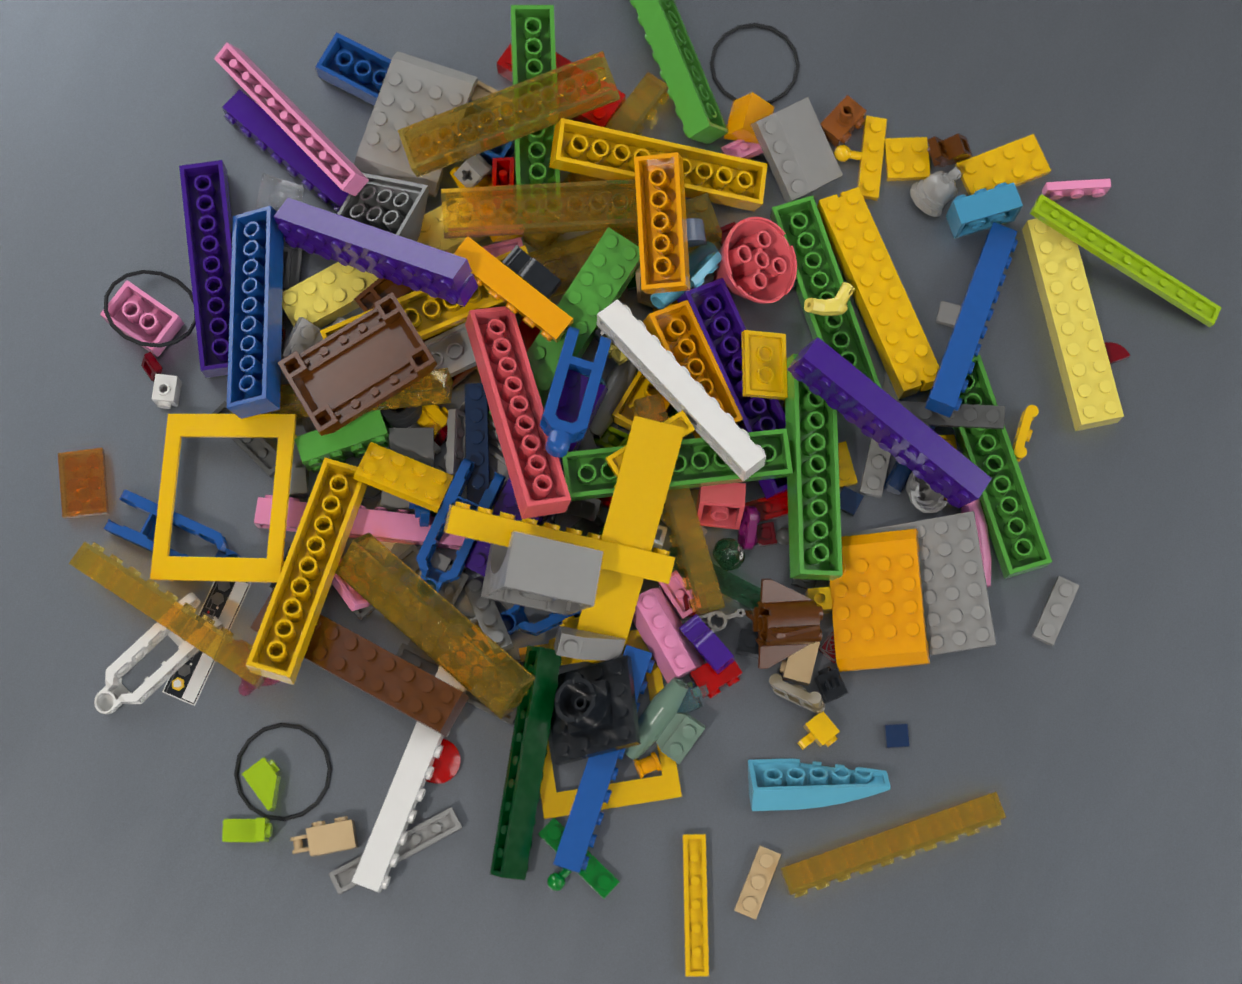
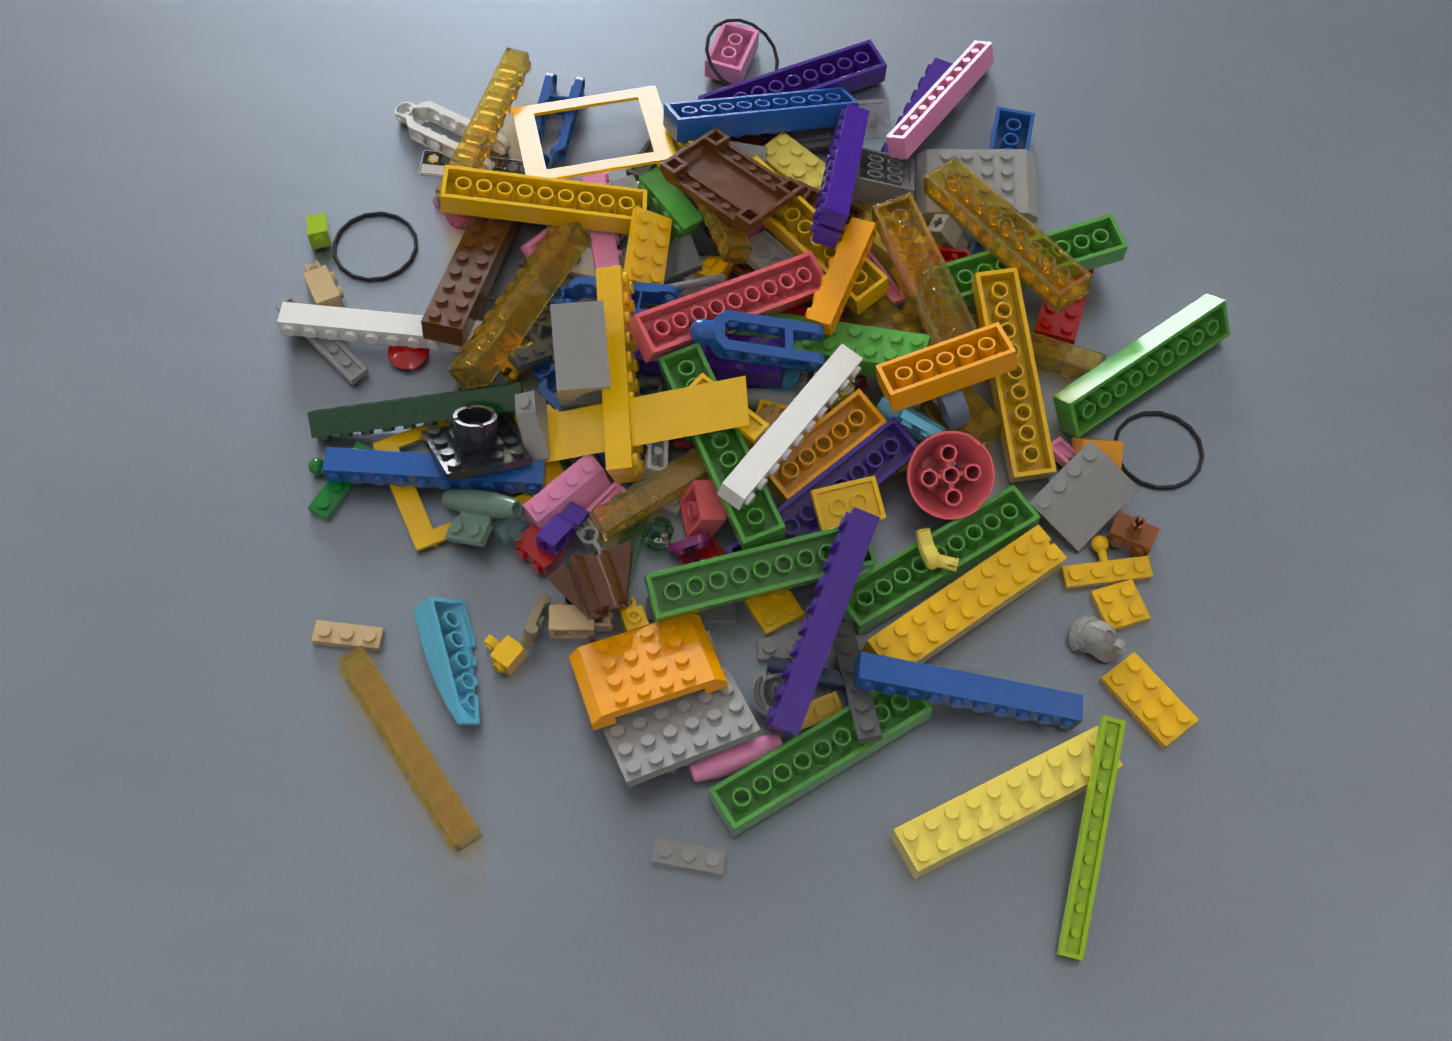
camera: 75 degrees right, 15 degrees down
clear orange plate [58,448,109,519] -> none
dark red tile [141,352,163,382] -> none
white brick [151,374,182,409] -> none
lime slope [242,757,281,812] -> none
black piece [502,245,561,299] -> none
light orange bush [633,752,662,779] -> none
yellow plate [683,834,709,977] -> none
black brick [814,667,848,704] -> none
dark blue tile [840,486,864,516] -> none
dark blue tile [884,724,910,748] -> none
reddish brown brick [927,133,972,167] -> none
dark azure brick [946,182,1023,239] -> none
yellow plate [1012,405,1039,463] -> none
bright pink plate [1042,179,1111,200] -> none
dark red tile [1104,342,1130,365] -> none

